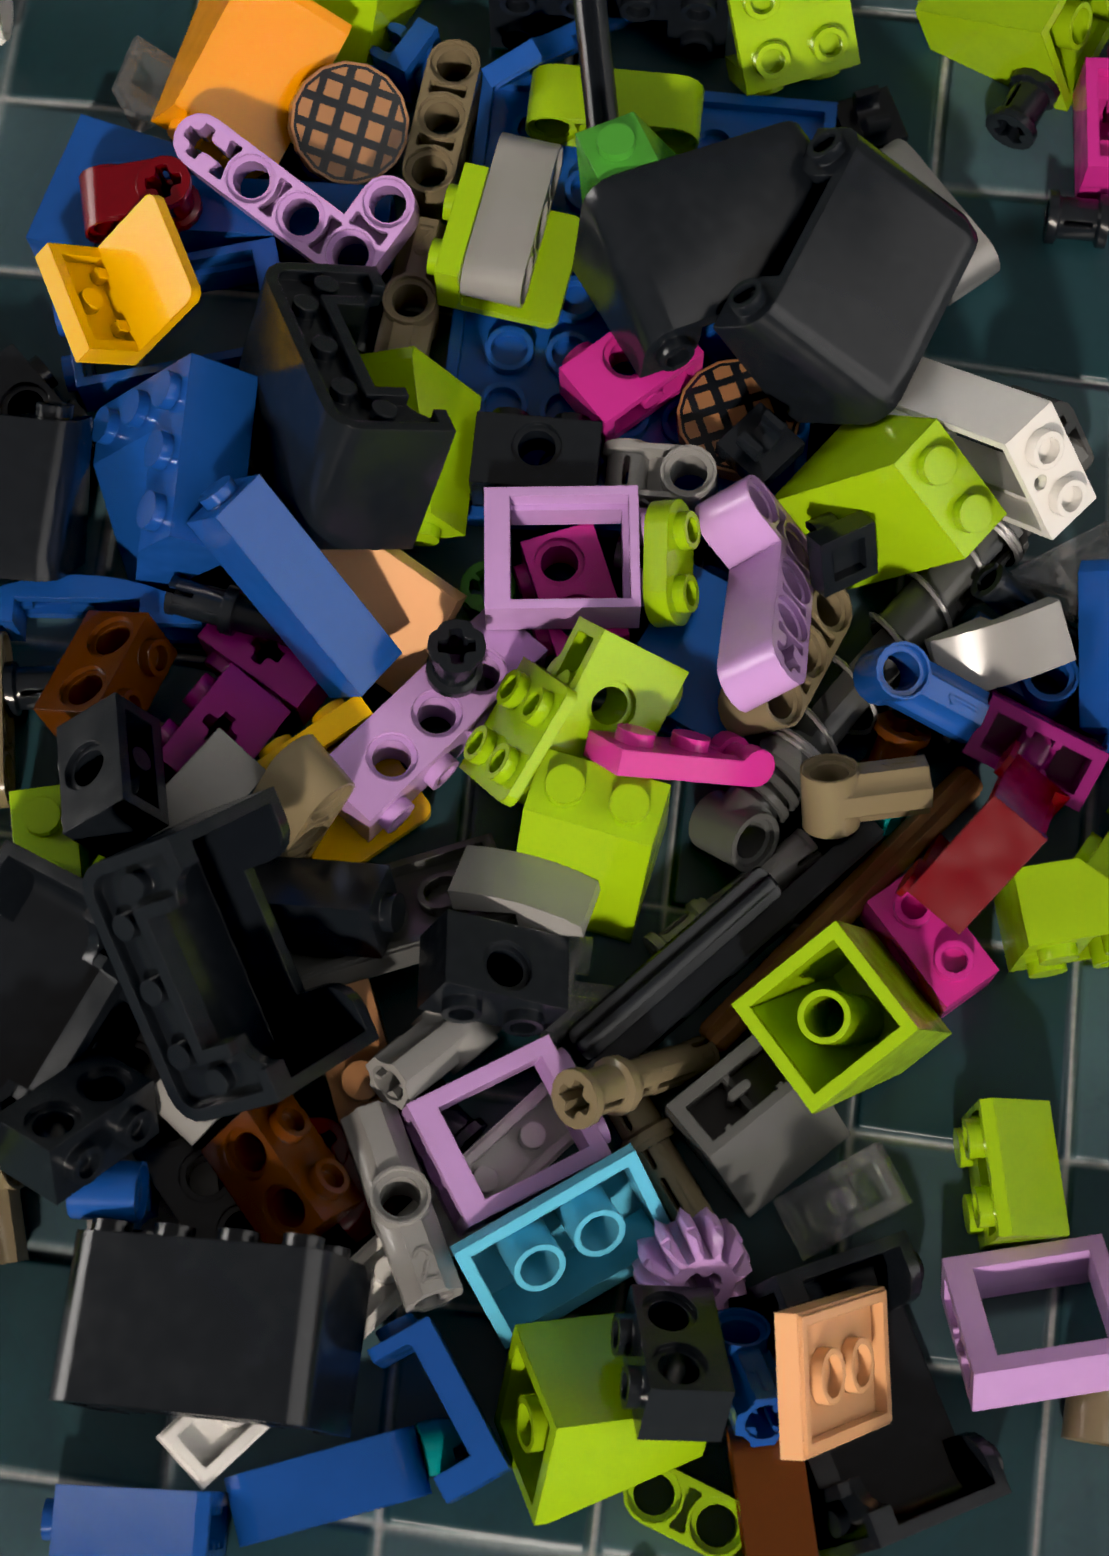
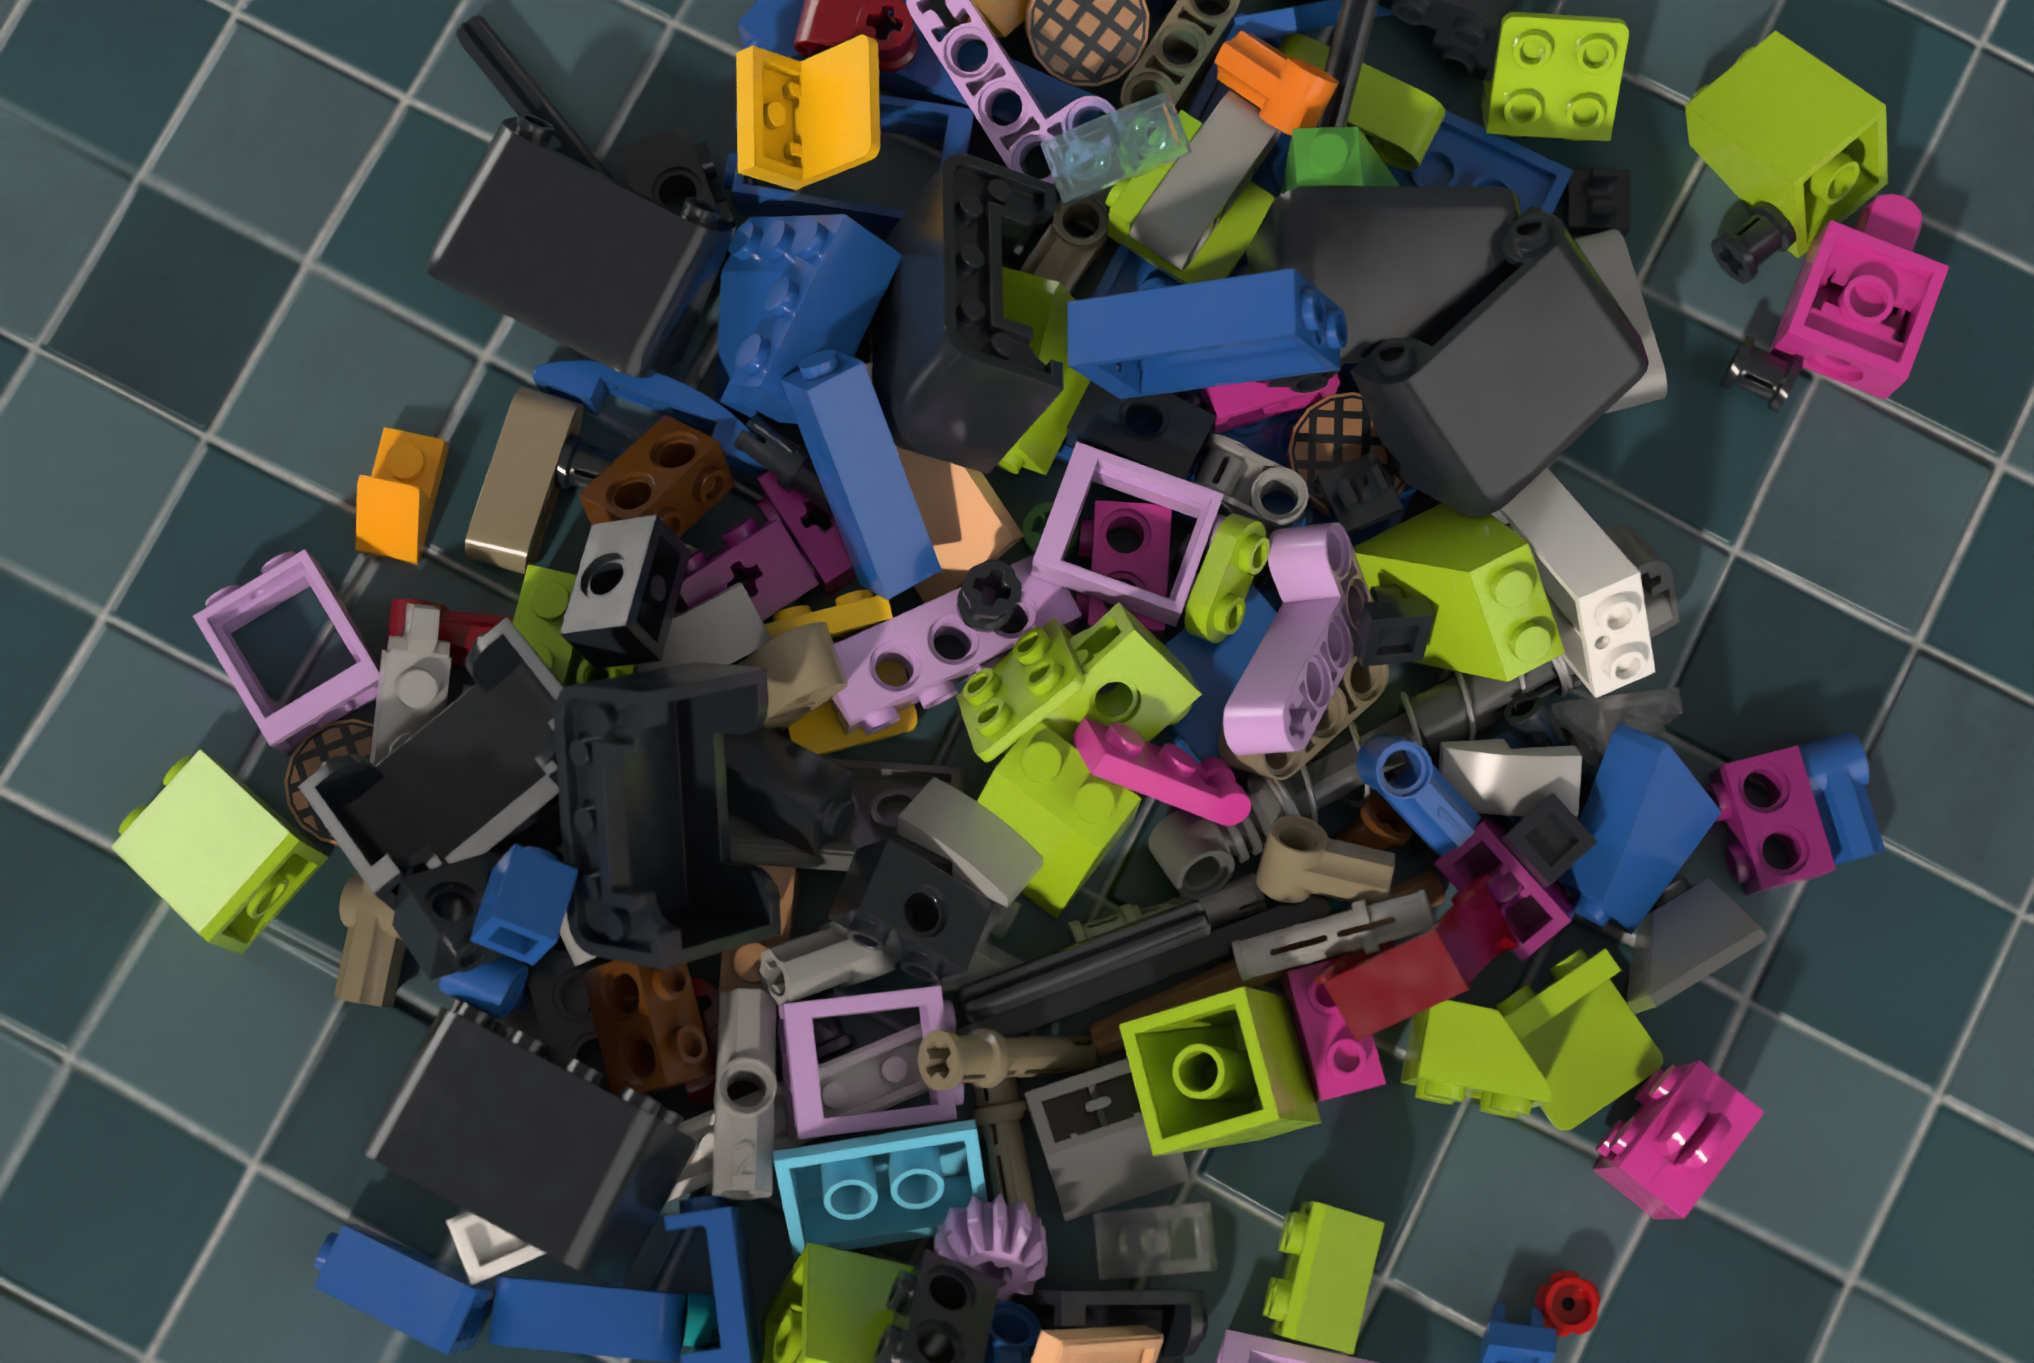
camera: 15 degrees right, 5 degrees up
none -> blue brick [470,844,578,965]
none -> clear light blue slope [1040,92,1192,204]
none -> blue window [1067,268,1348,399]
none -> orange piece [1214,31,1339,136]
none -> light grey pin [1232,889,1435,982]
none -> black tile [1499,793,1597,888]

